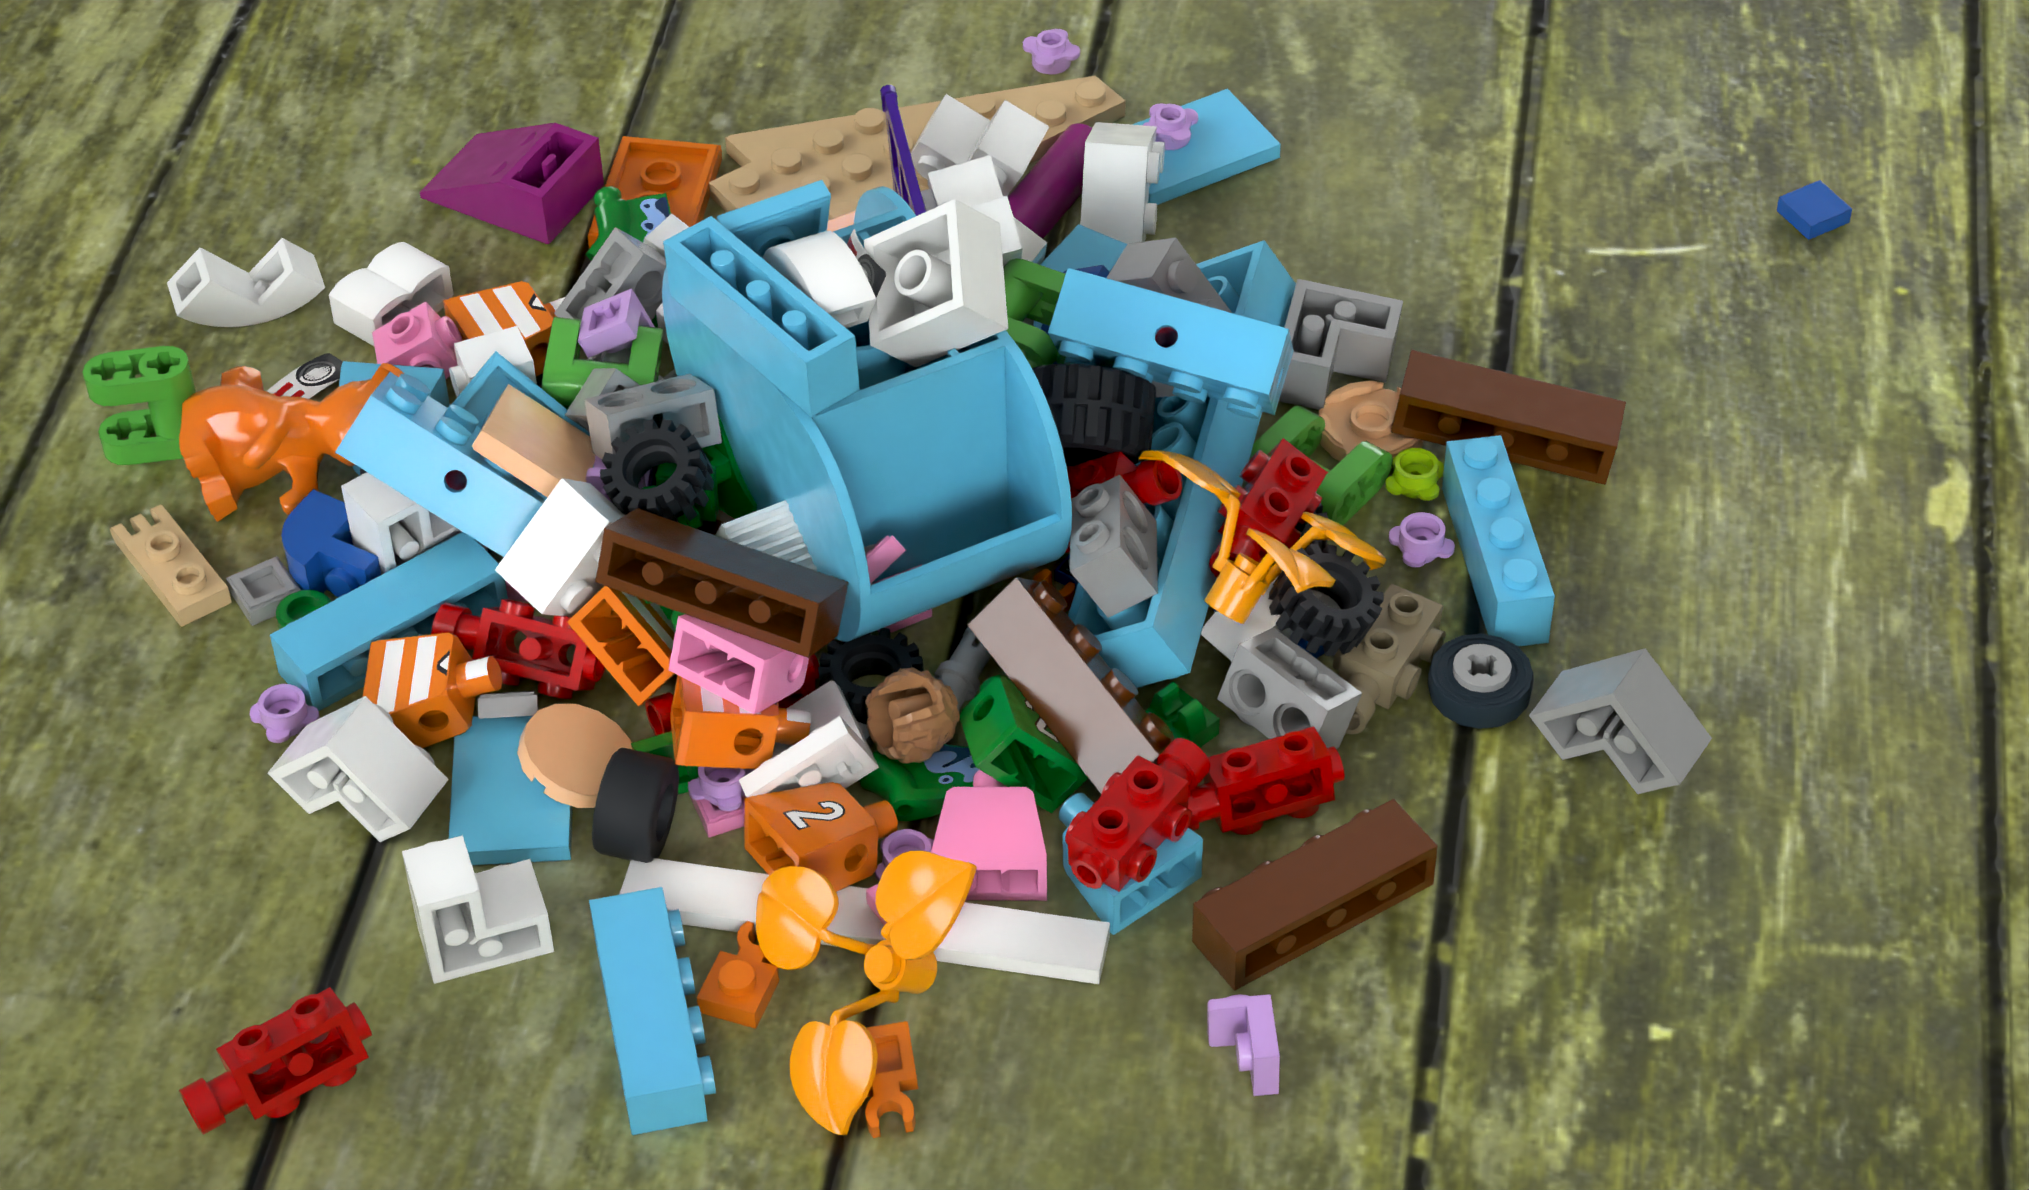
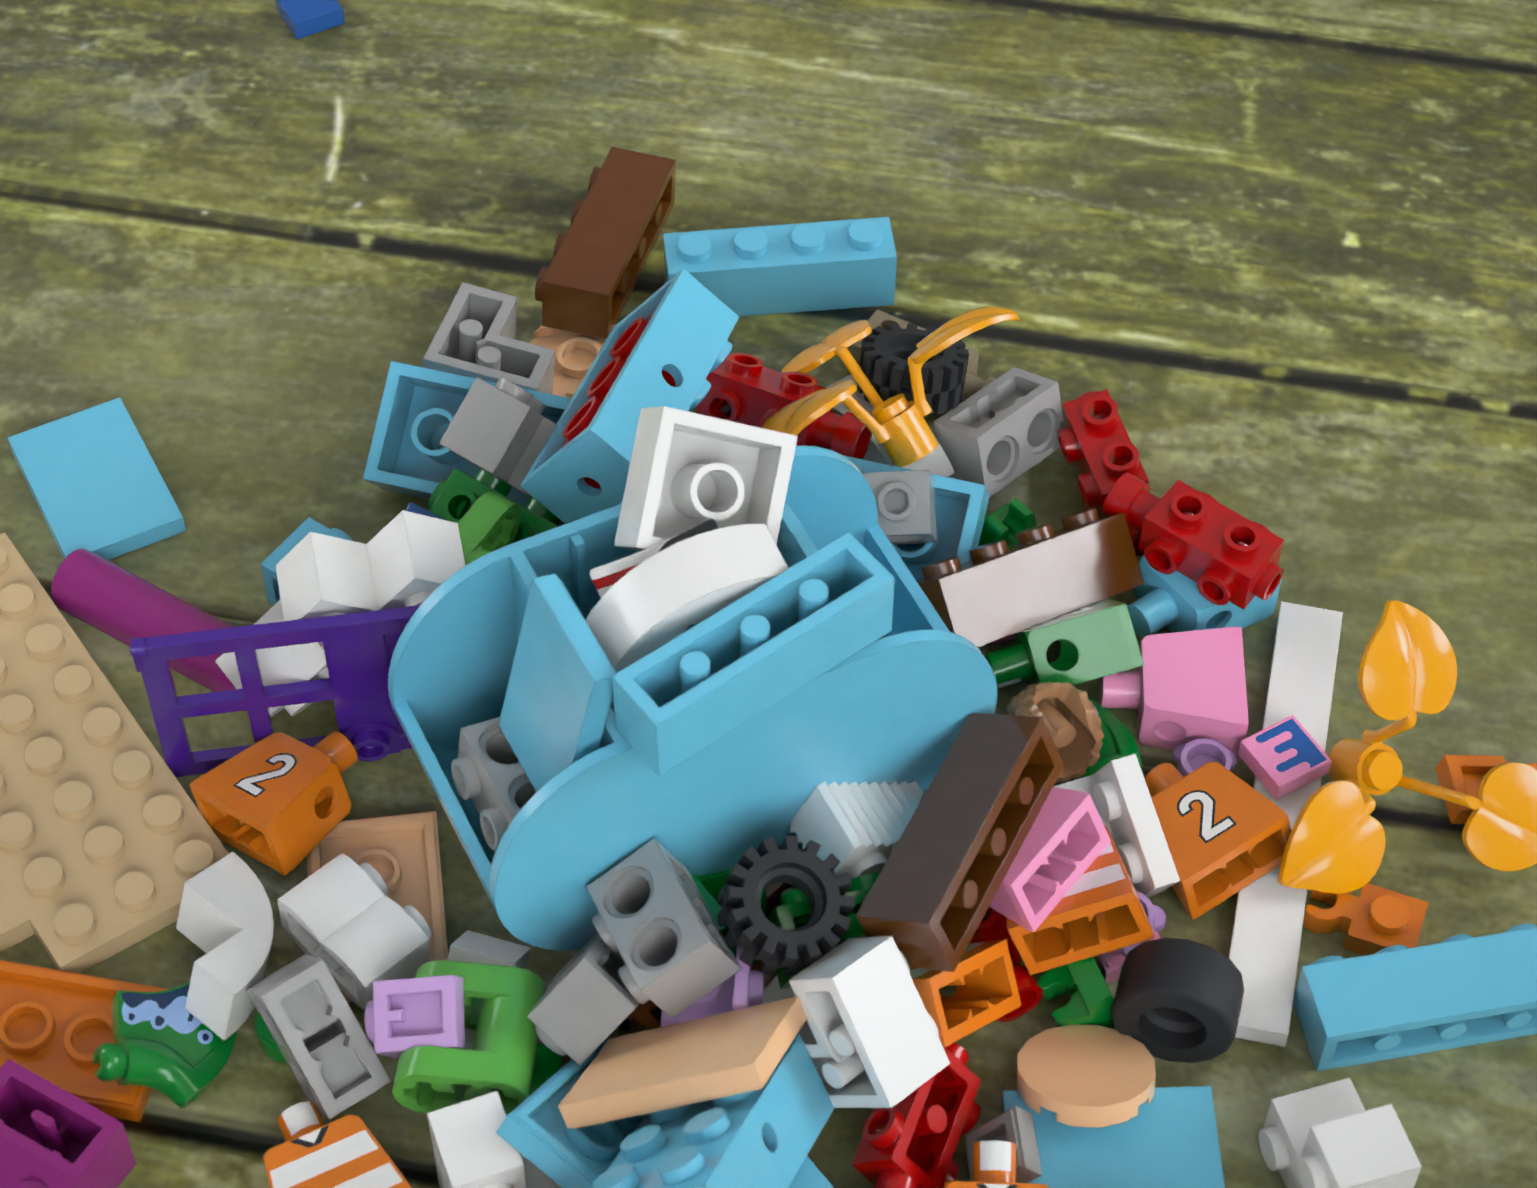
camera: 90 degrees left, 5 degrees up
white brick [911,94,1049,197] -> none
white brick [1080,122,1165,244] -> none
lavender plate [1143,103,1198,150] -> none
reddish brown brick [1192,799,1438,991] -> none
lavender bracket [1207,994,1280,1096] -> none
lavender plate [1388,512,1455,567] -> none
black wheel [1428,634,1534,729] -> none
light grey brick [1529,648,1712,794] -> none

